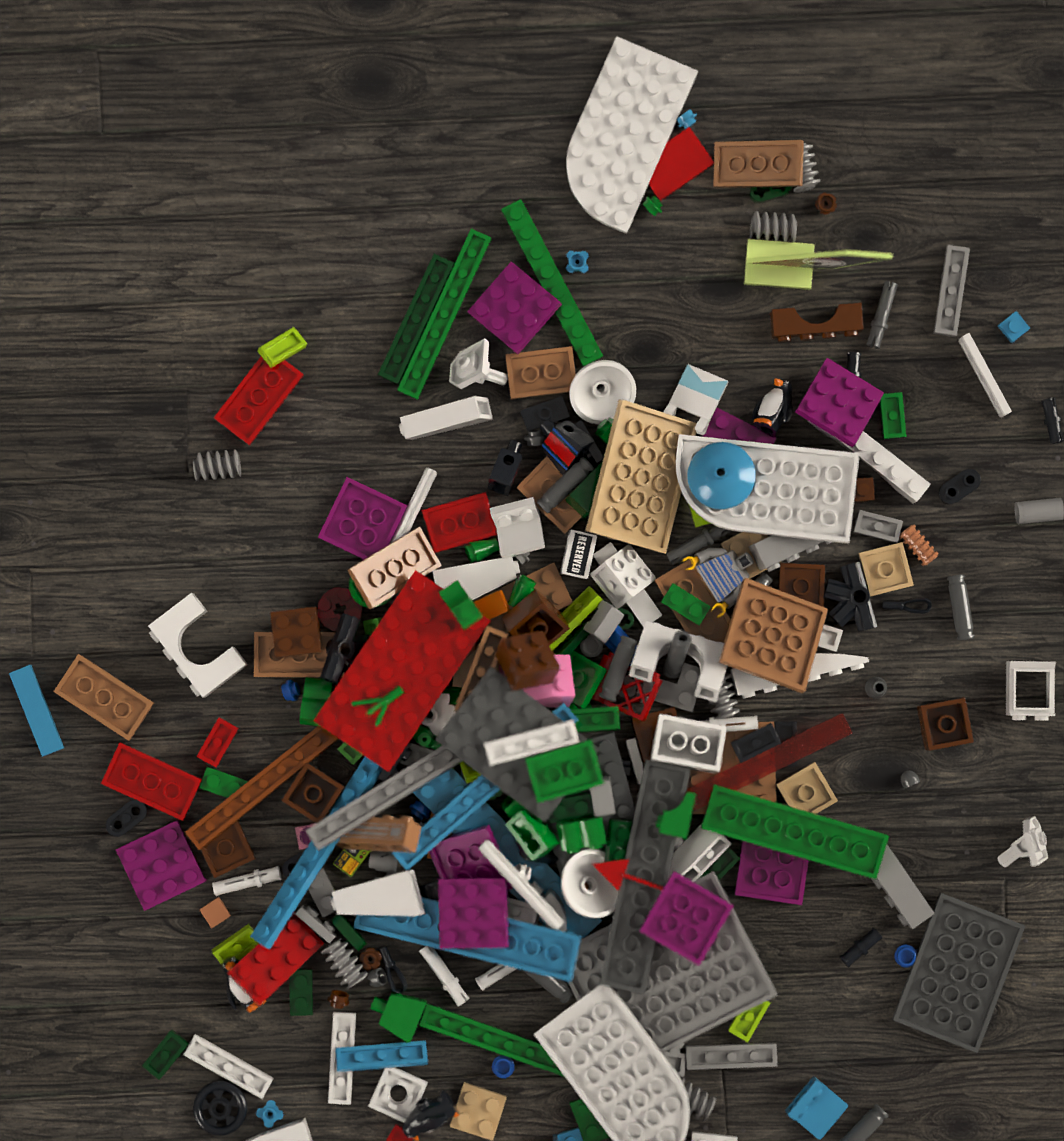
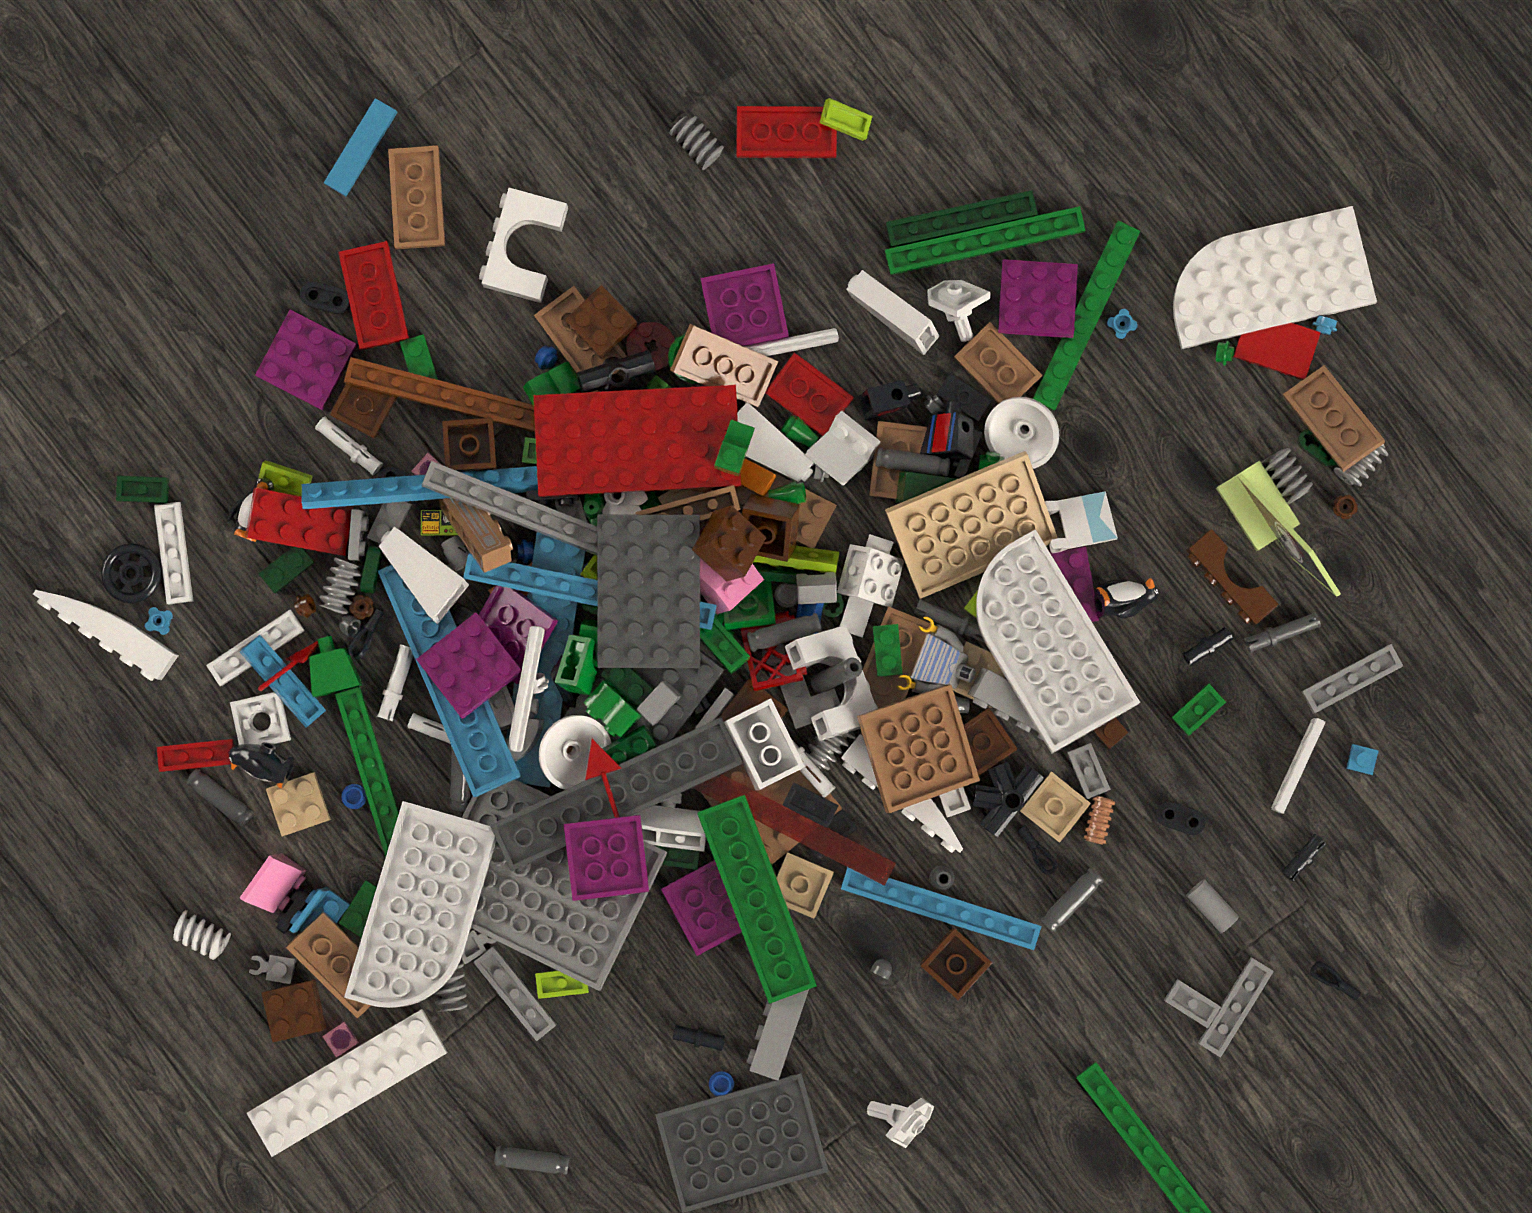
camera: 60 degrees right, 0 degrees up
red plate [196,717,239,768] -> none
nougat tile [199,897,231,929] -> none
green plant [352,686,404,726] -> none
white tile [484,719,579,765] -> none
green plate [525,739,604,803] -> none
panel [560,530,597,579] -> none
green arch [656,792,696,839] -> none
dark azure dish [688,442,756,510] -> none
dark azure bracket [785,1076,848,1140] -> none
magenta plate [795,358,884,448] -> none
white arch [808,421,931,503] -> none
white window [1006,661,1056,720] -> none
none -> red piece [258,641,319,691]
none -> dark azure plate [841,865,1041,950]

